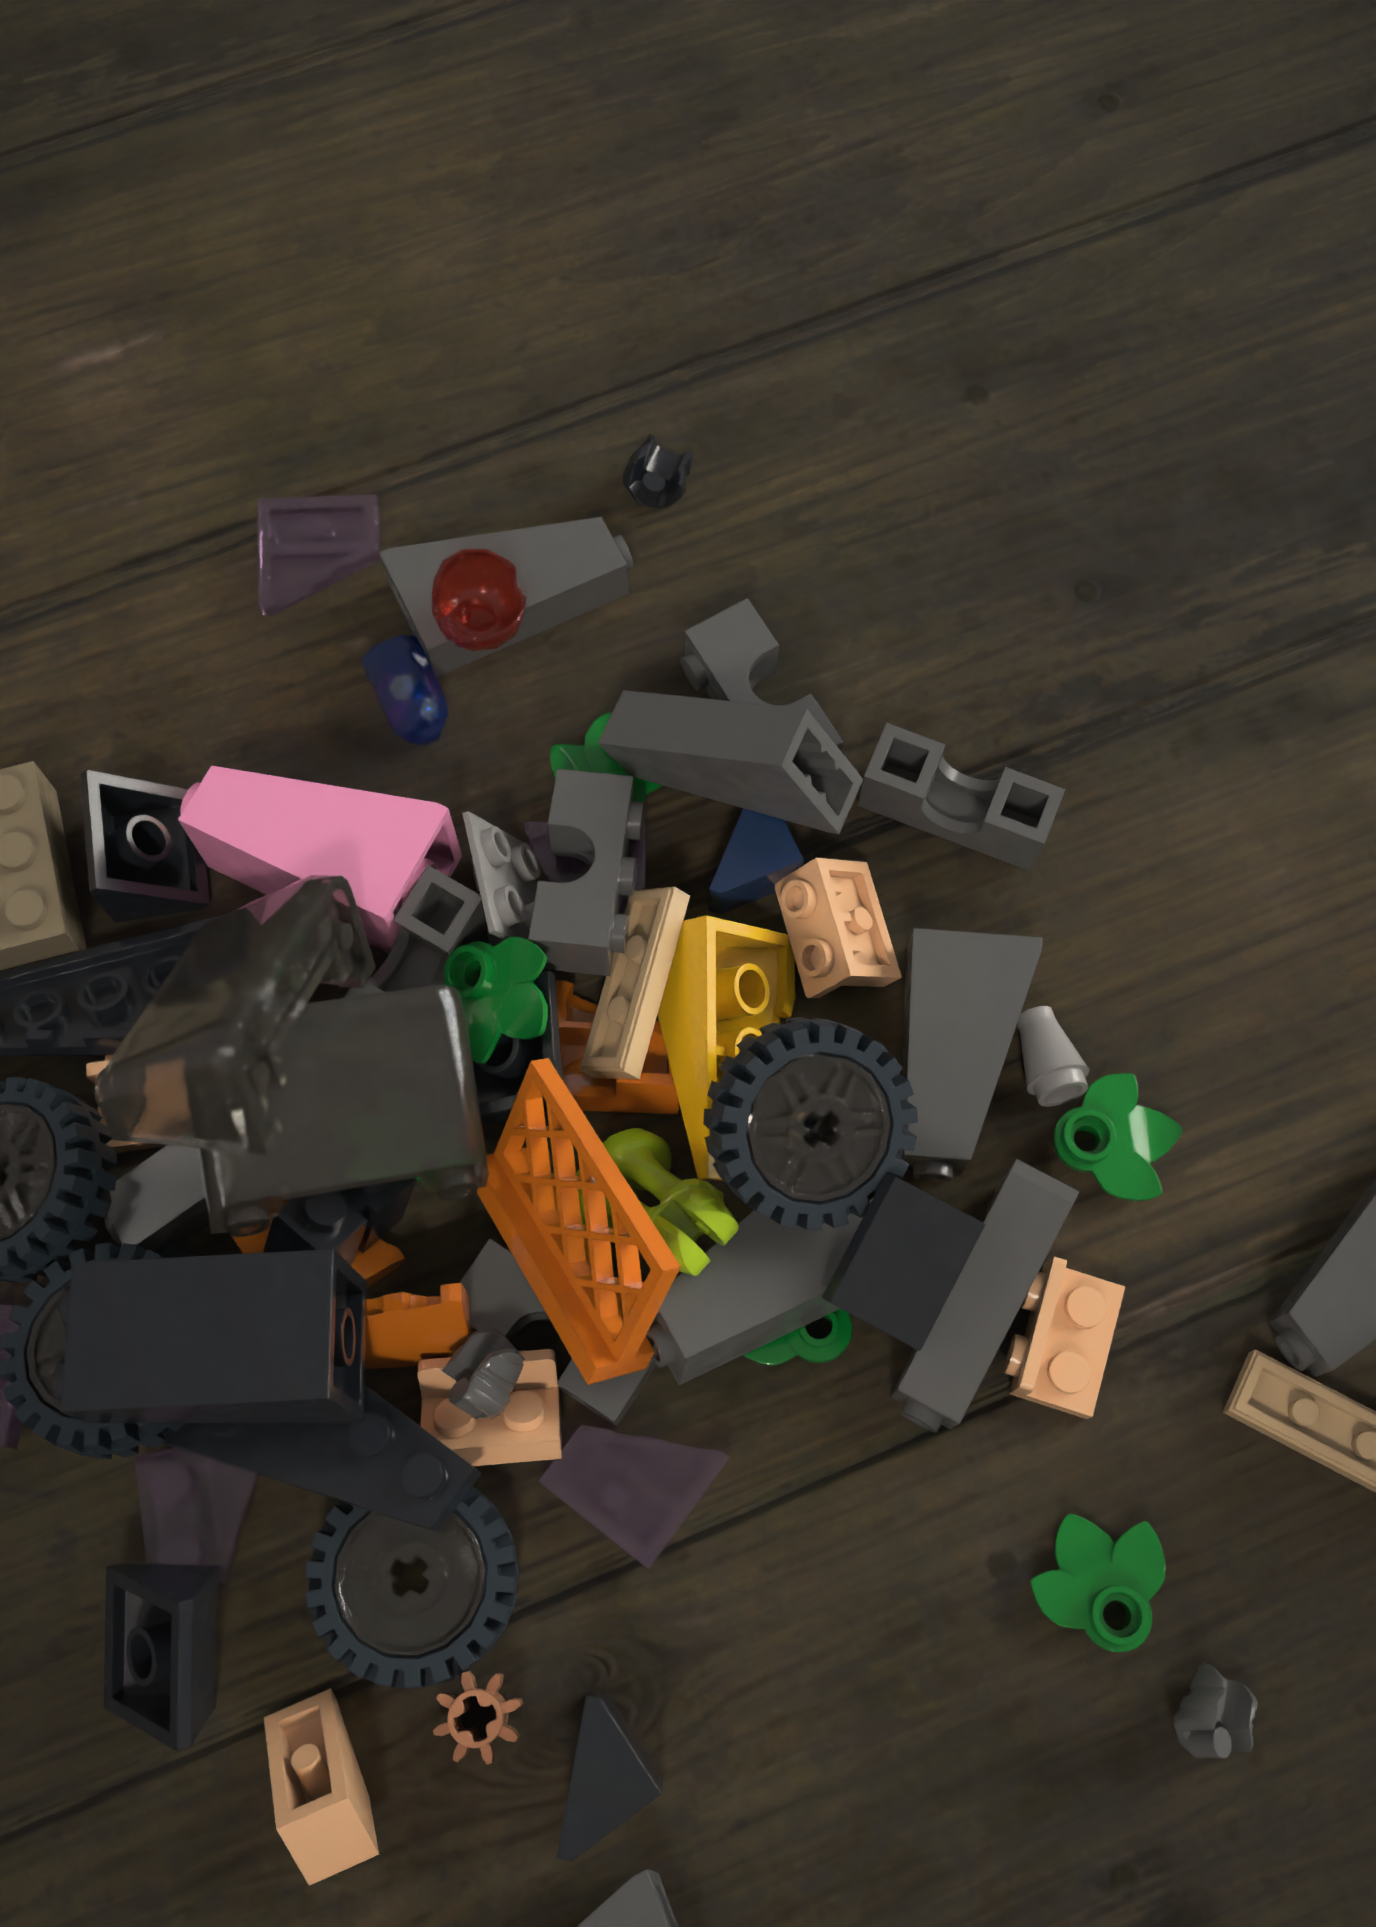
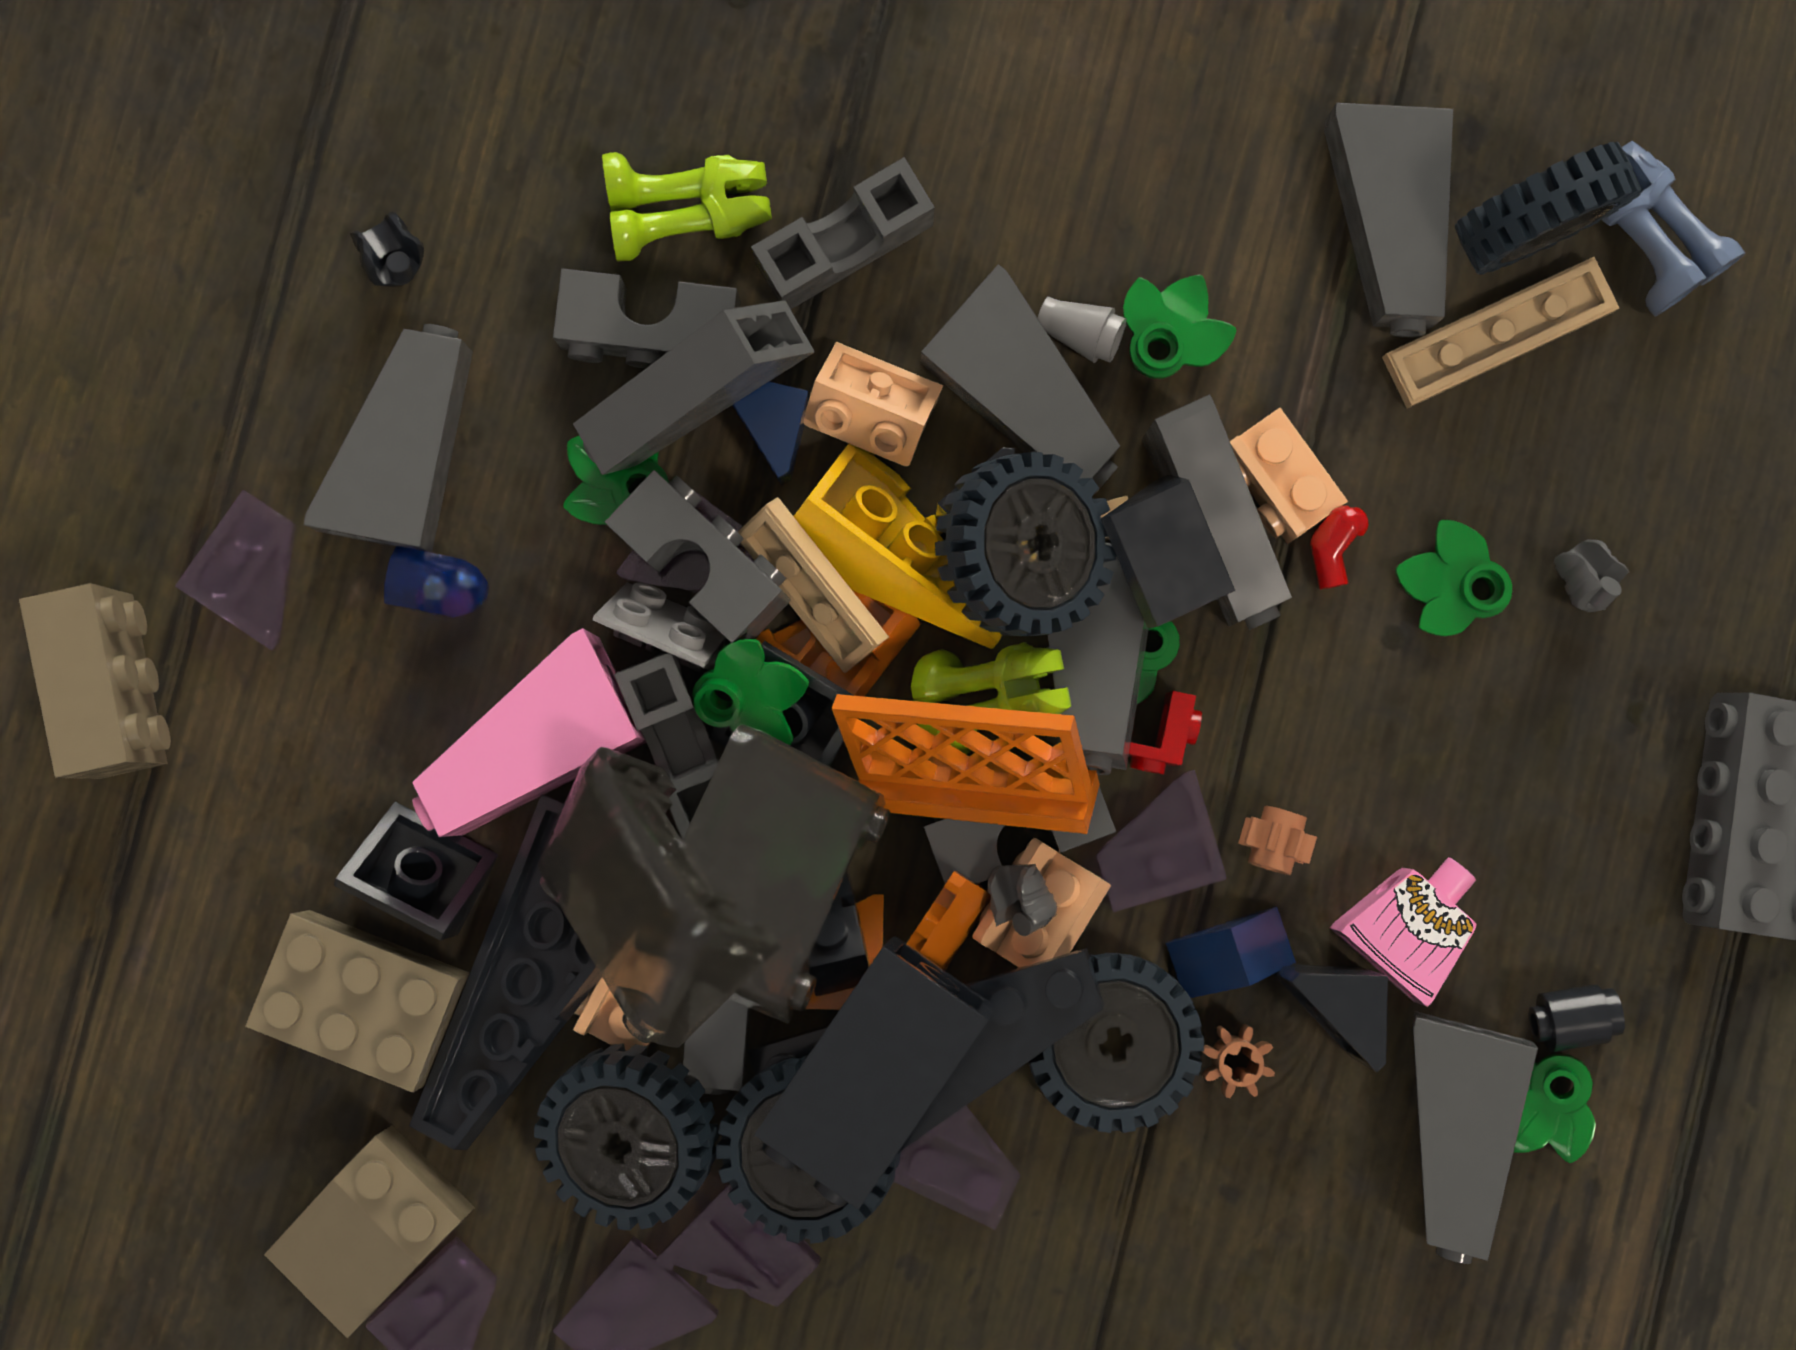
camera: 55 degrees left, 15 degrees up
black slope [104,1563,219,1752] -> none
light nougat slope [264,1688,379,1886] -> none
clear red hair [431,549,526,651] -> none
none -> dark tan brick [19,583,171,779]
none -> lime piece [602,152,772,262]
none -> red bracket [1129,691,1202,775]
none -> dark blue slope [1165,906,1296,998]
none -> nougat gear [1238,806,1317,875]
none -> red arm [1310,505,1369,590]
none -> bright pink torso [1330,857,1477,1007]

